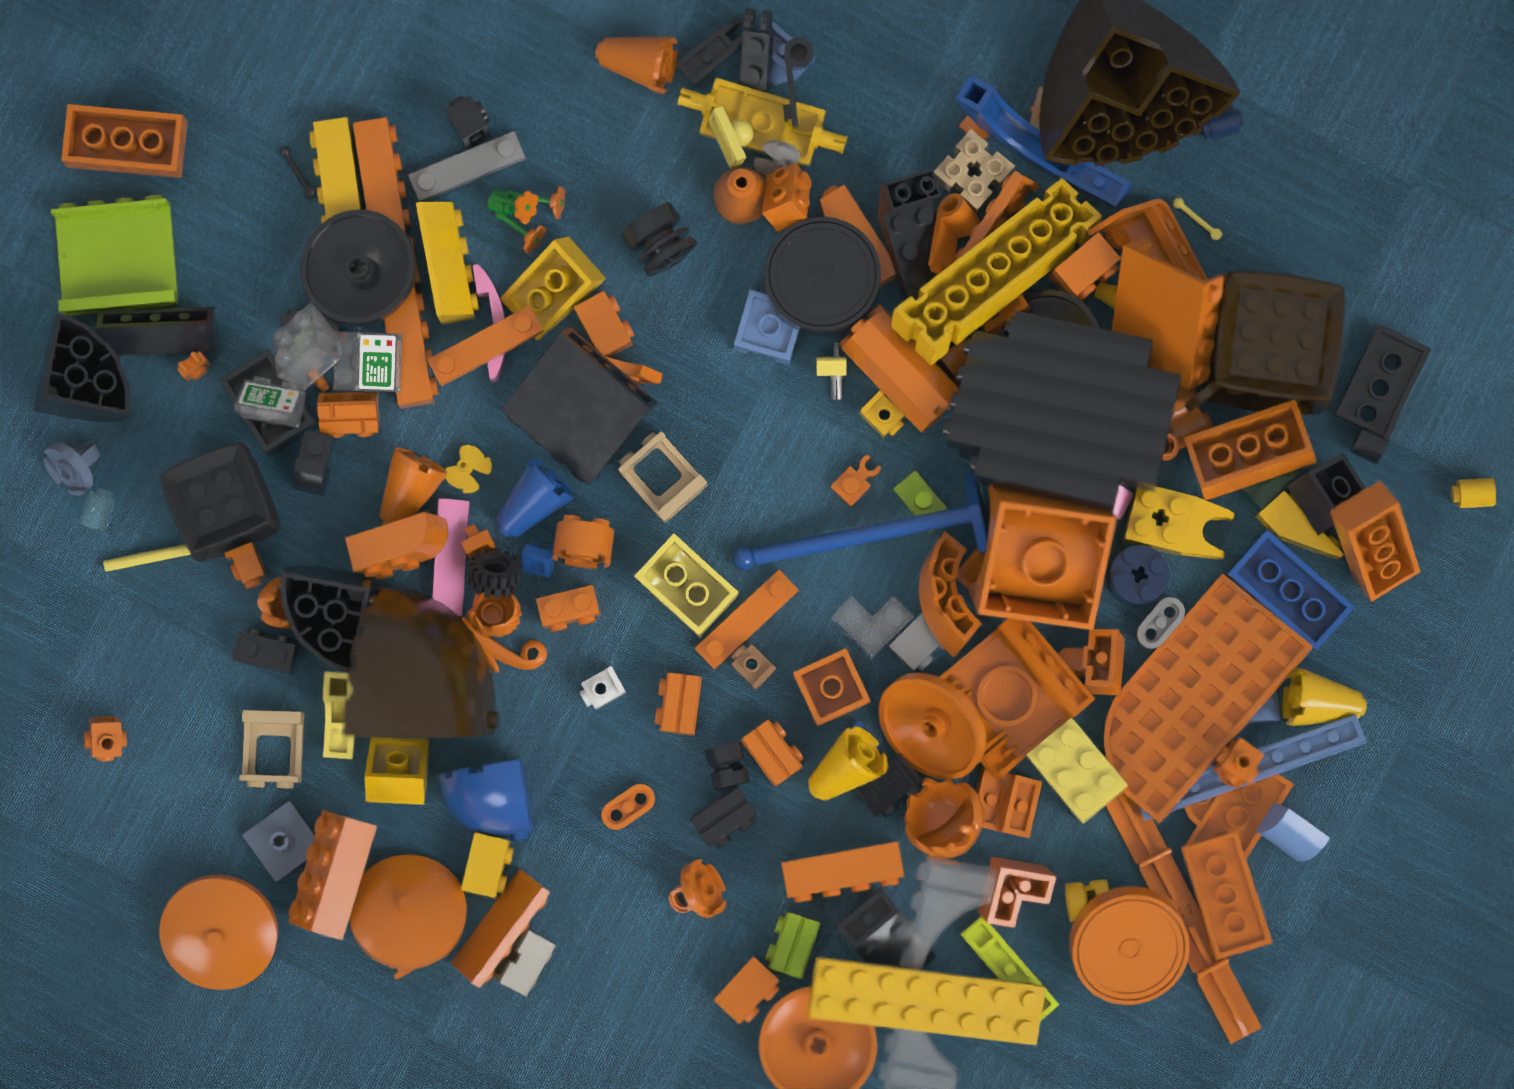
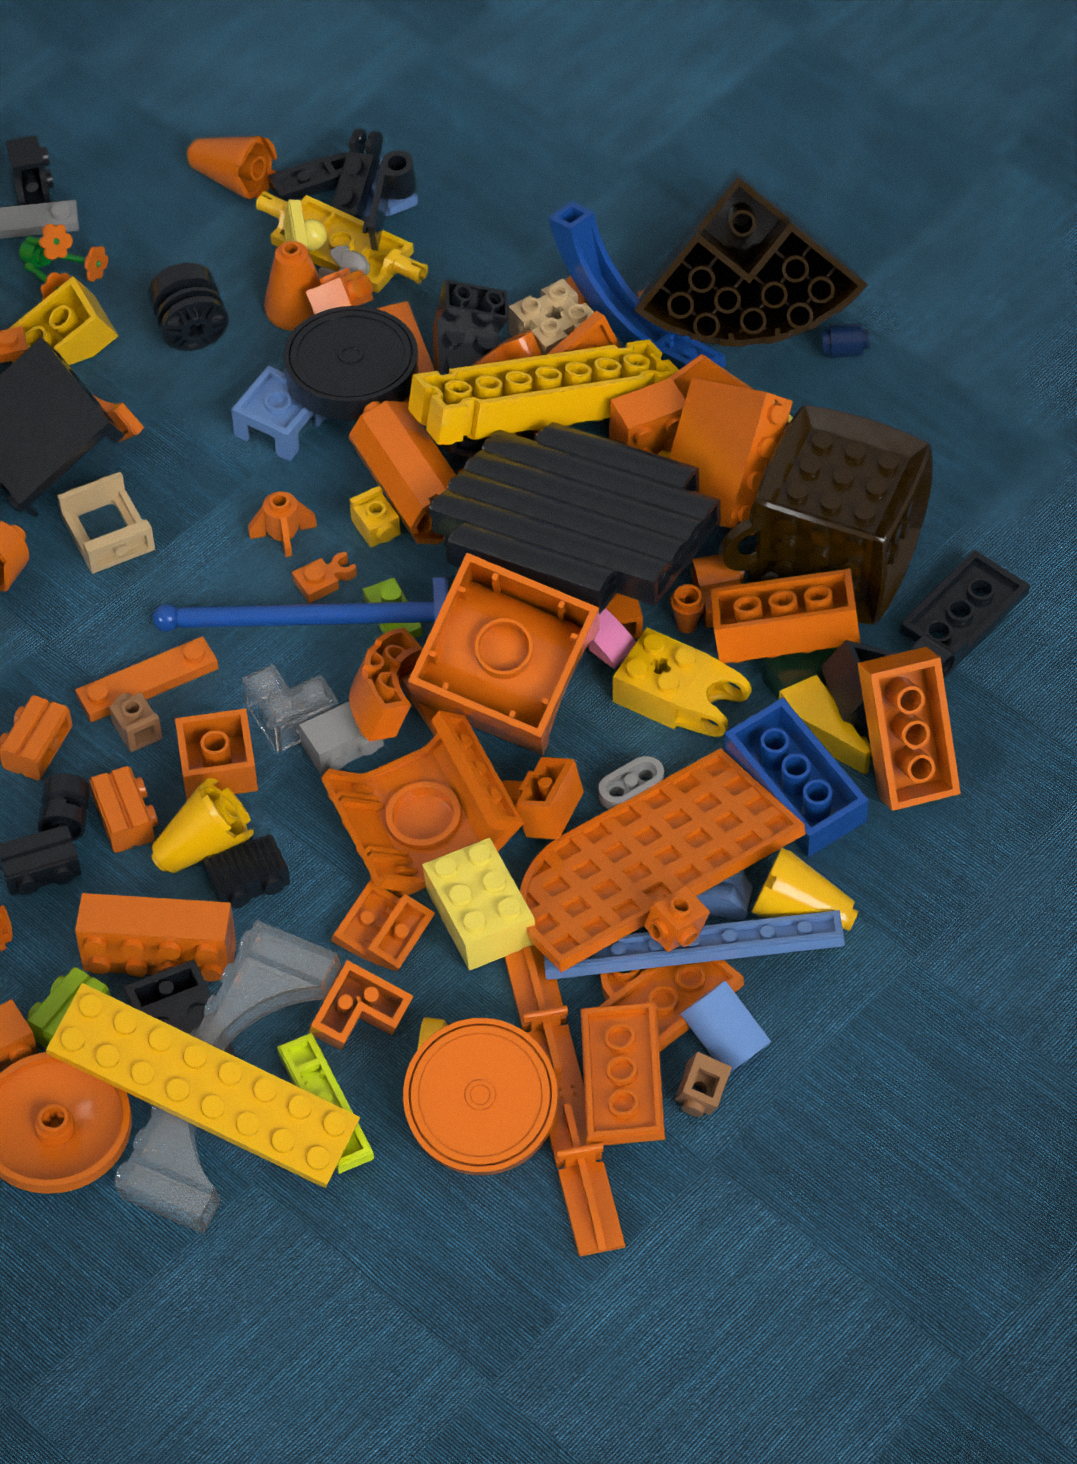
camera: 15 degrees right, 30 degrees down
orange brick [574,291,634,358] -> none
light yellow brick [634,533,739,638] -> none
light yellow piece [816,343,846,400] -> none
orange dish [879,673,986,780] -> none
orange piece [904,778,984,858] -> none
dark blue brick [1107,545,1169,606] -> none
yellow brick [1451,478,1496,509] -> none
none -> orange brick [248,491,317,557]
none -> medium nougat brick [674,1052,732,1117]

